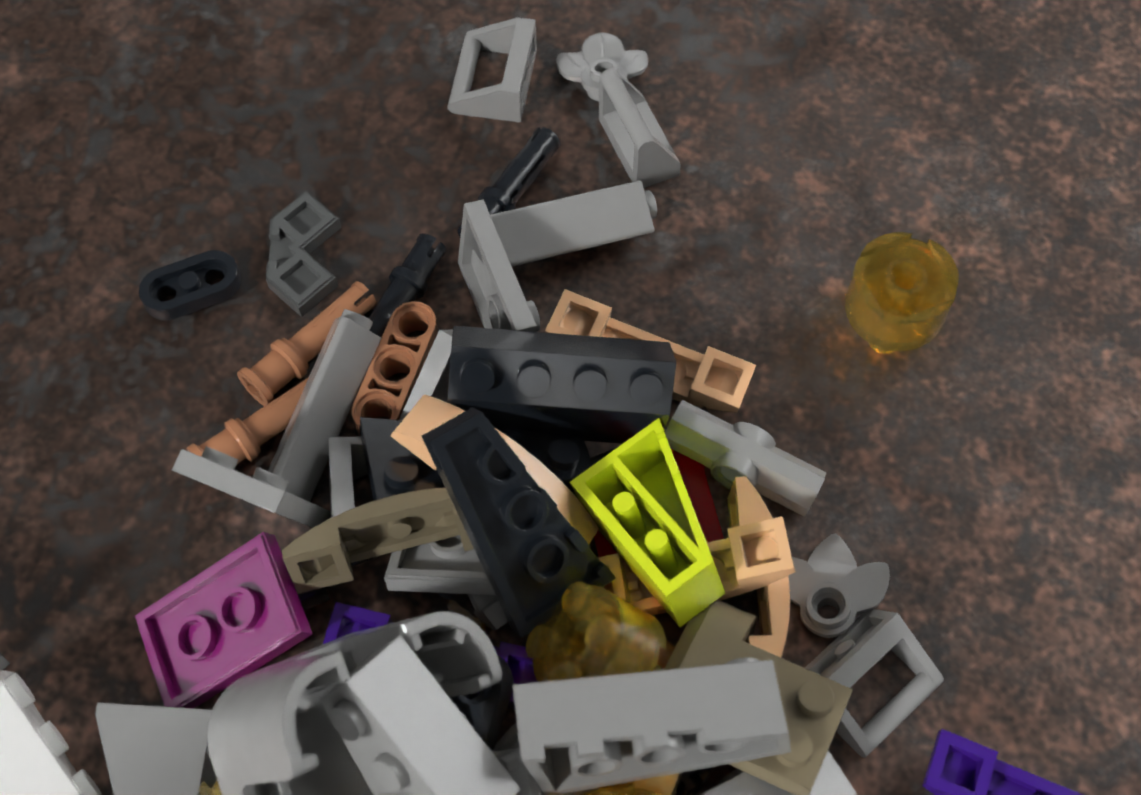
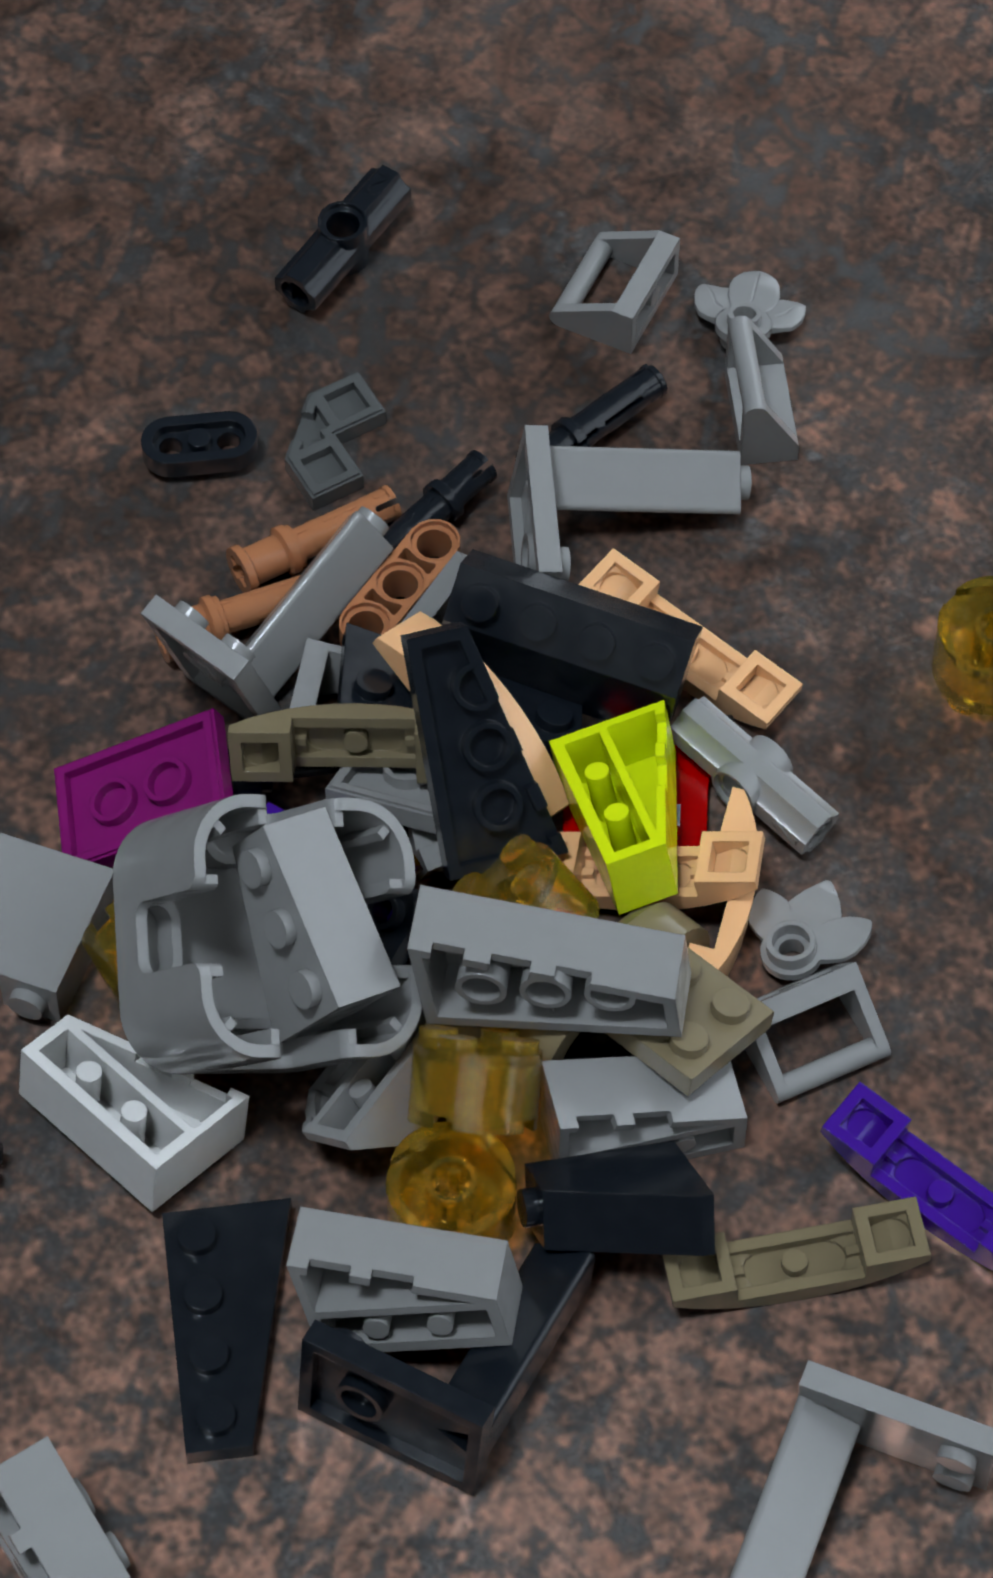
camera: 15 degrees right, 5 degrees down
none -> black piece [275,165,411,313]

